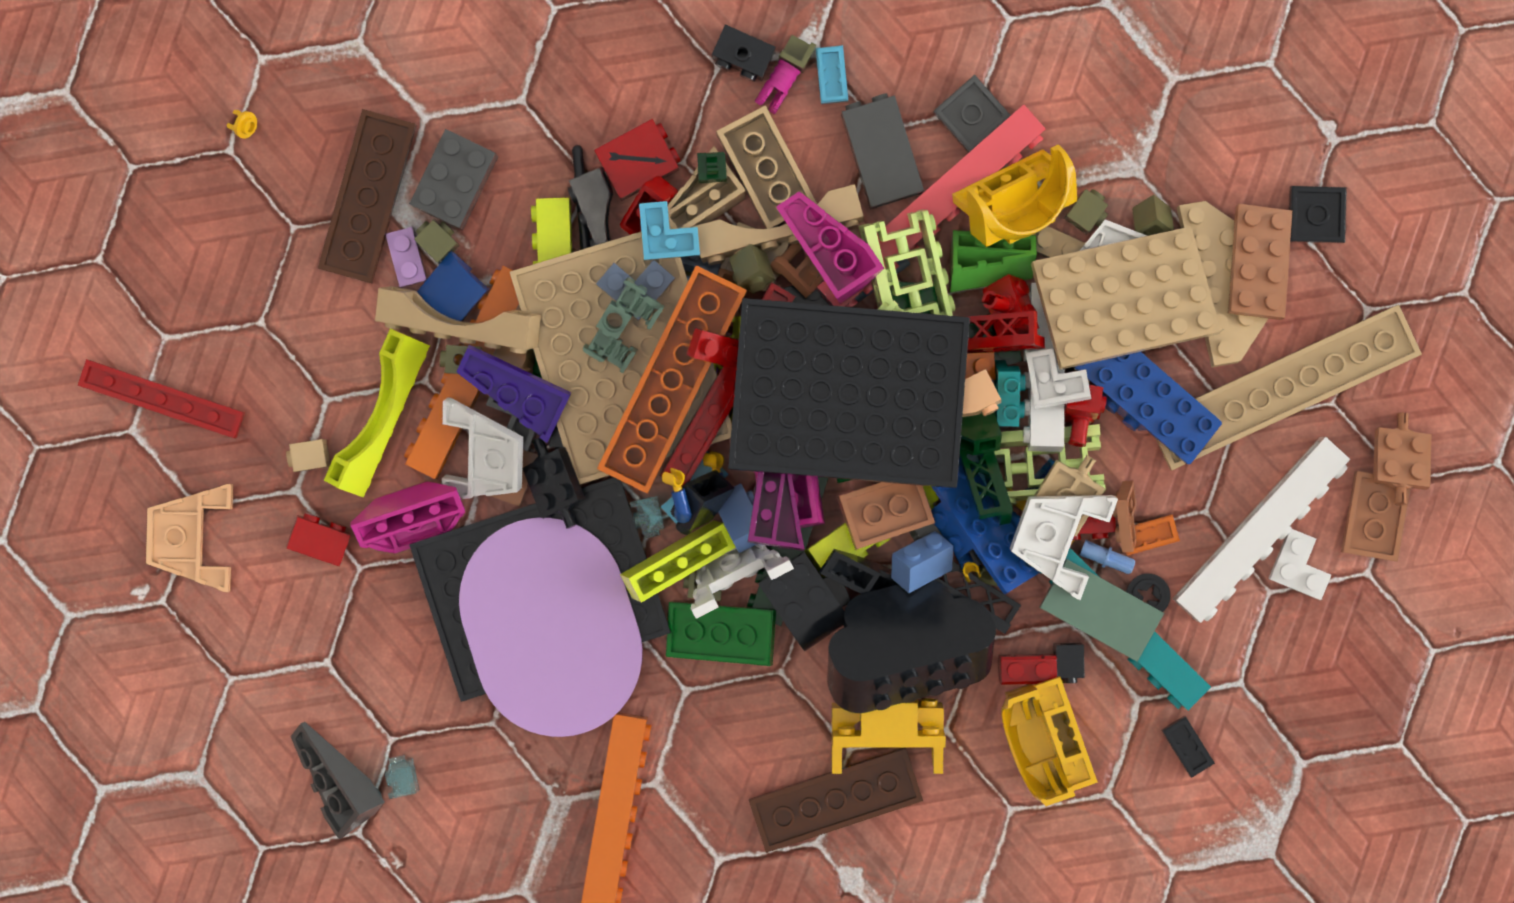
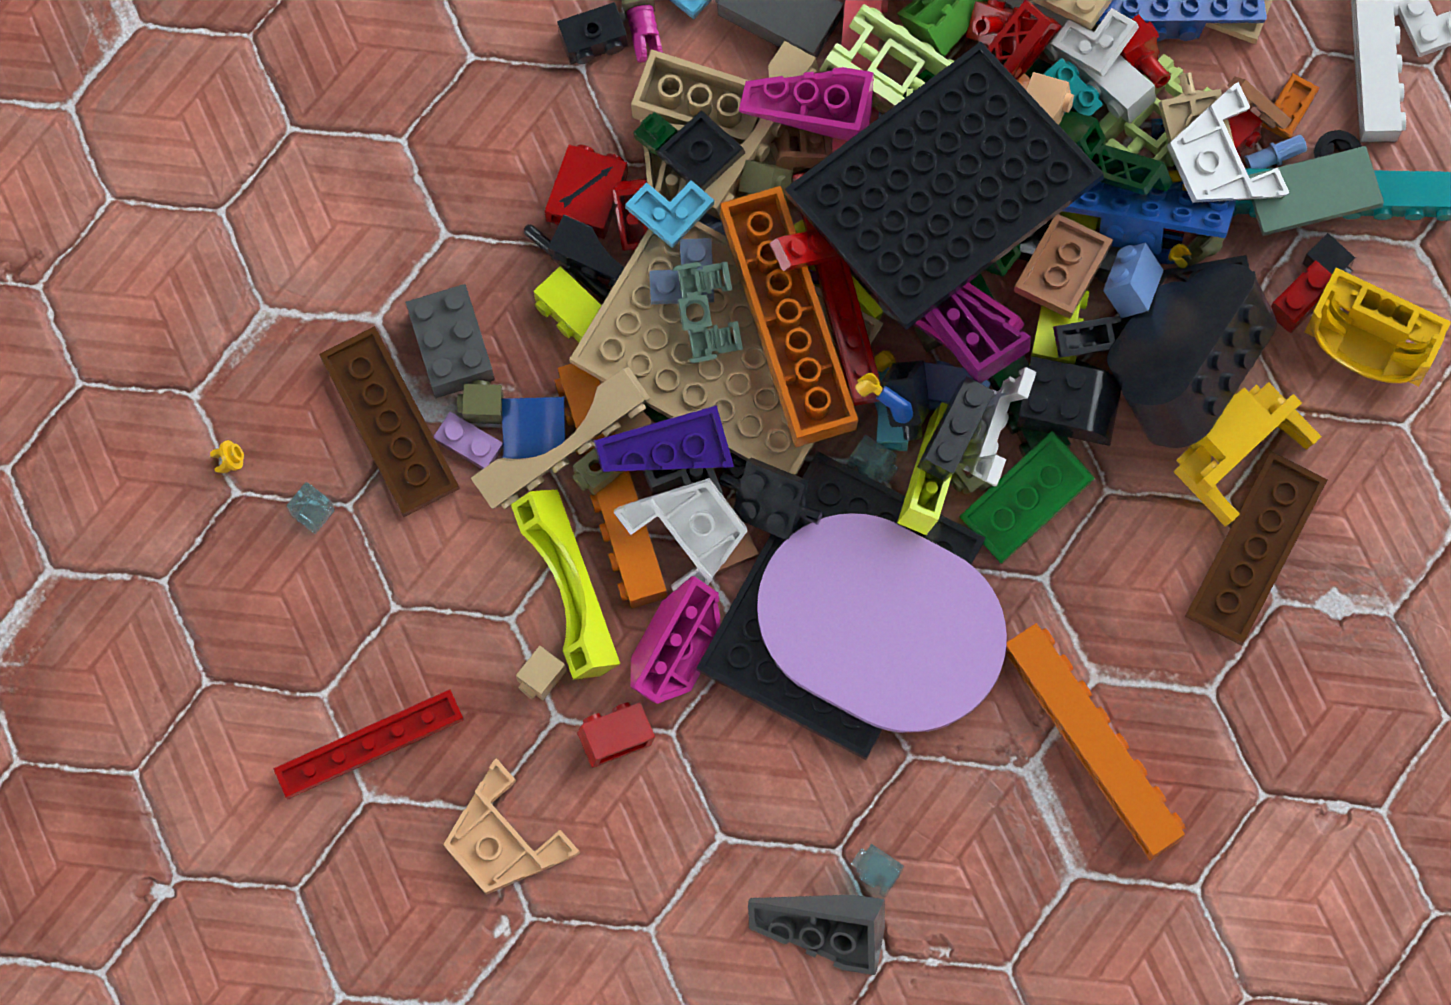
camera: 40 degrees left, 15 degrees down
none -> clear light blue panel [286,482,335,534]
none -> black tile [656,110,745,191]
none -> black brick [917,376,995,482]

